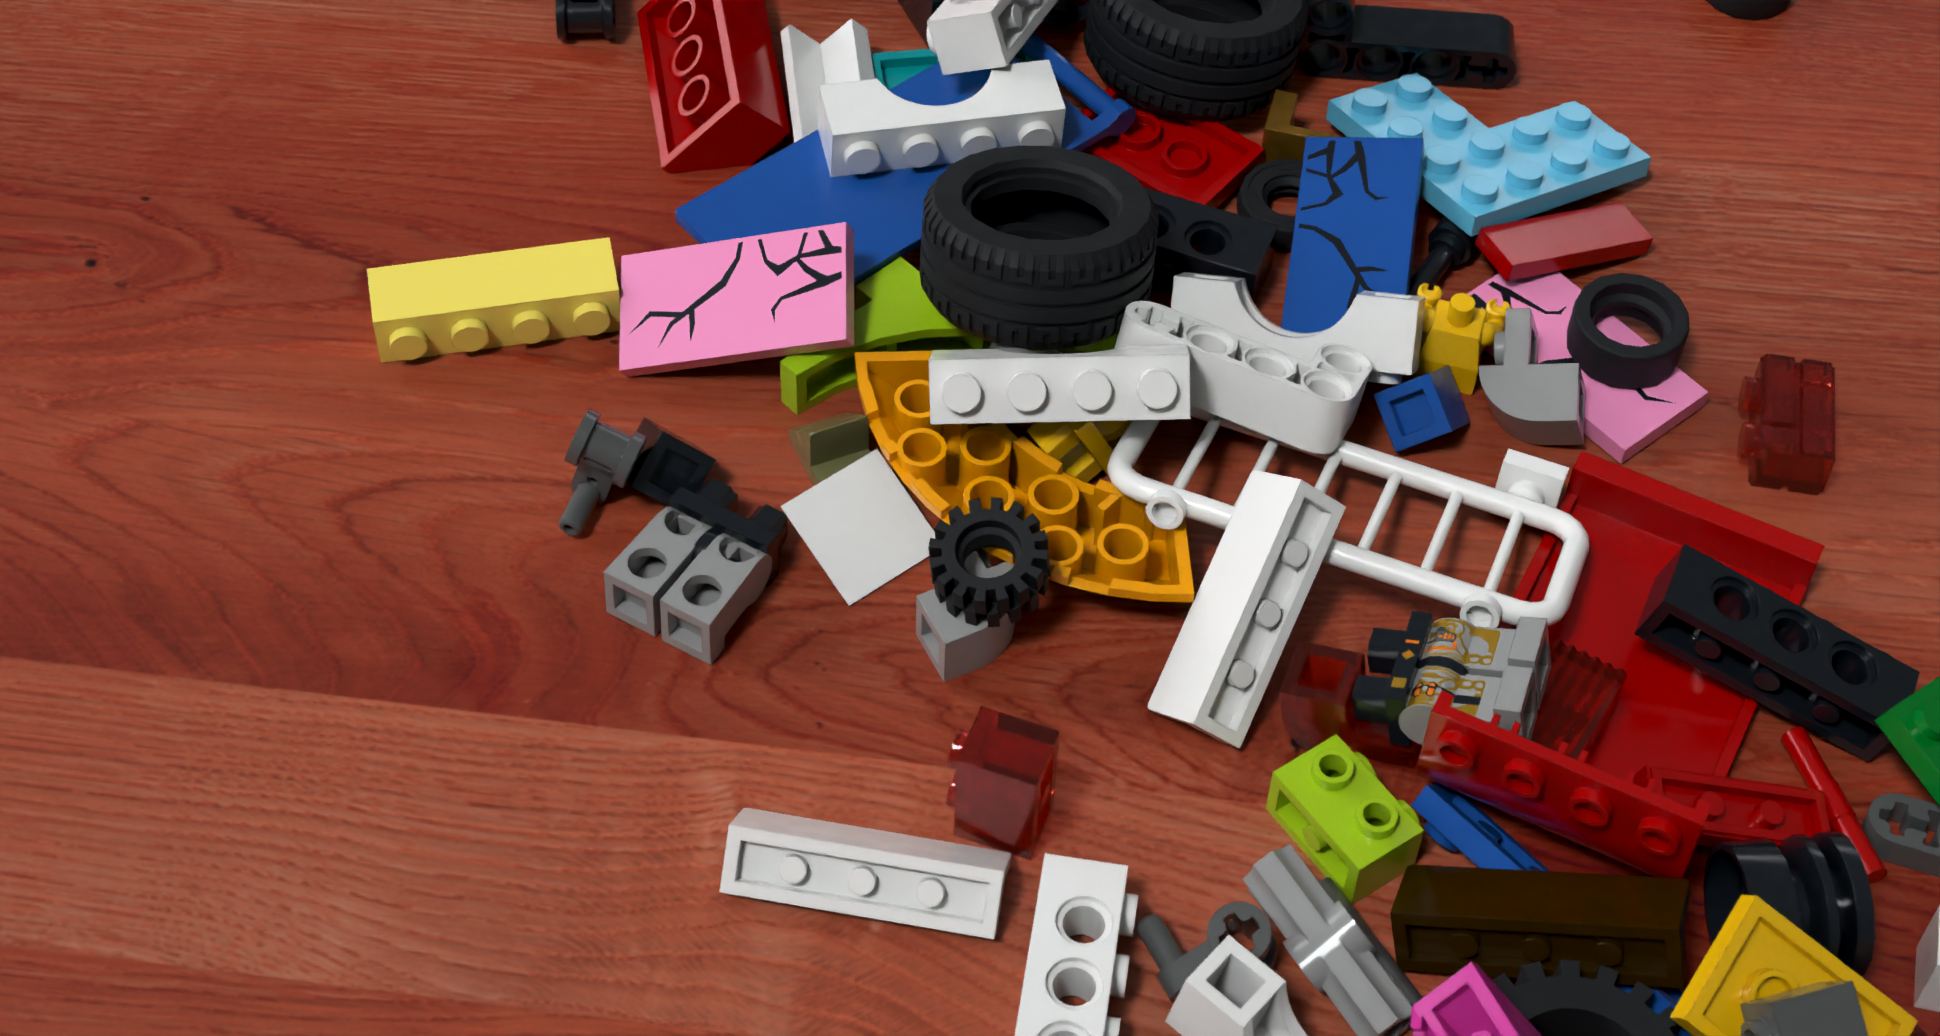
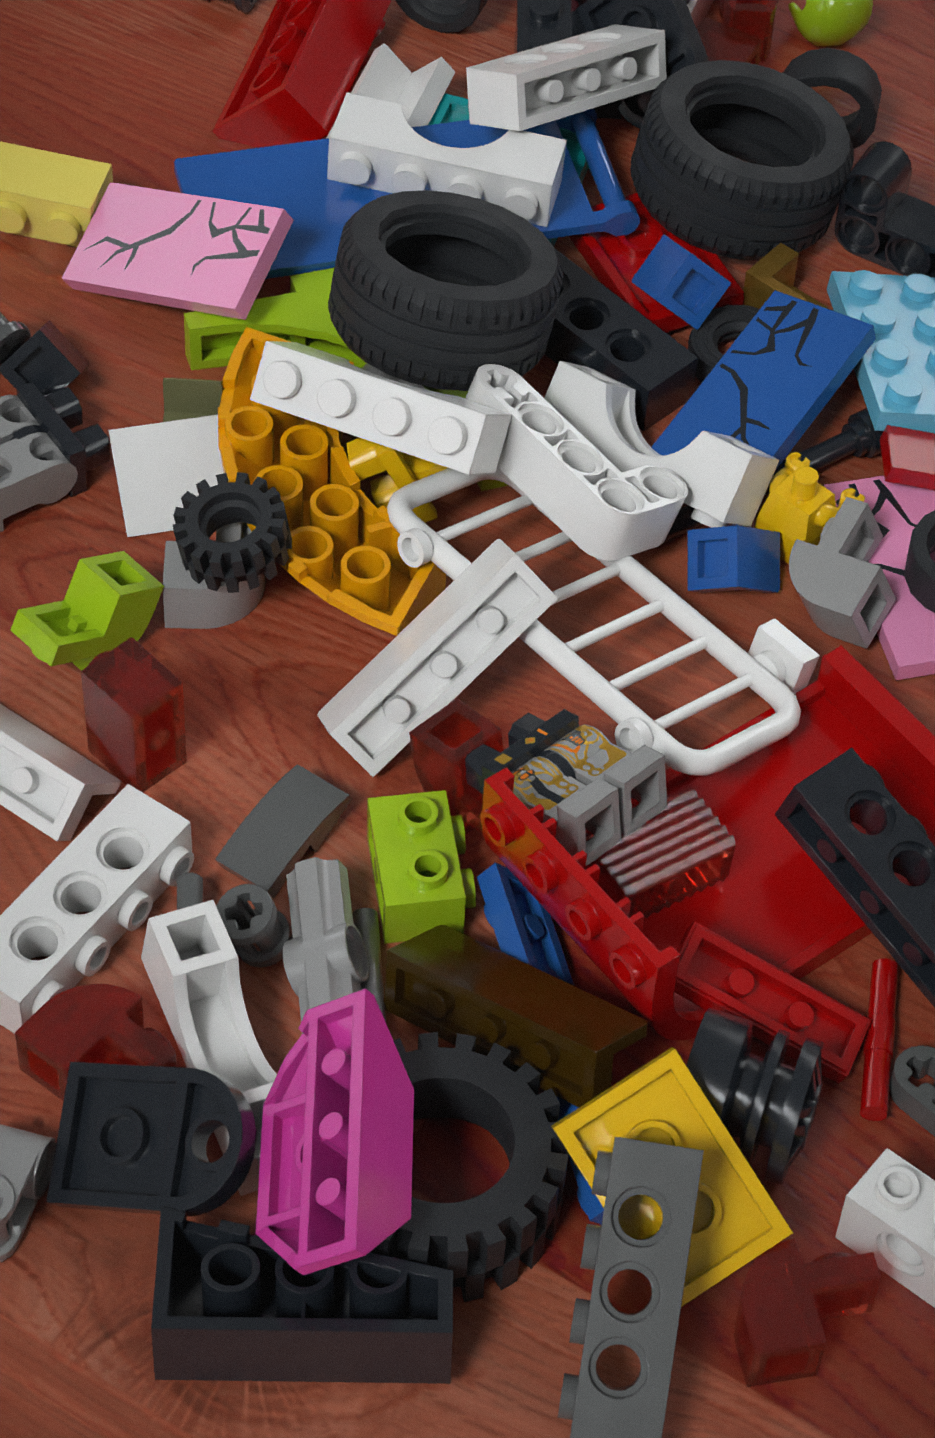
camera: 25 degrees right, 0 degrees up
none -> lime brick [10,551,164,677]
none -> dark grey slope [215,764,352,899]
none -> blue panel [632,235,731,330]

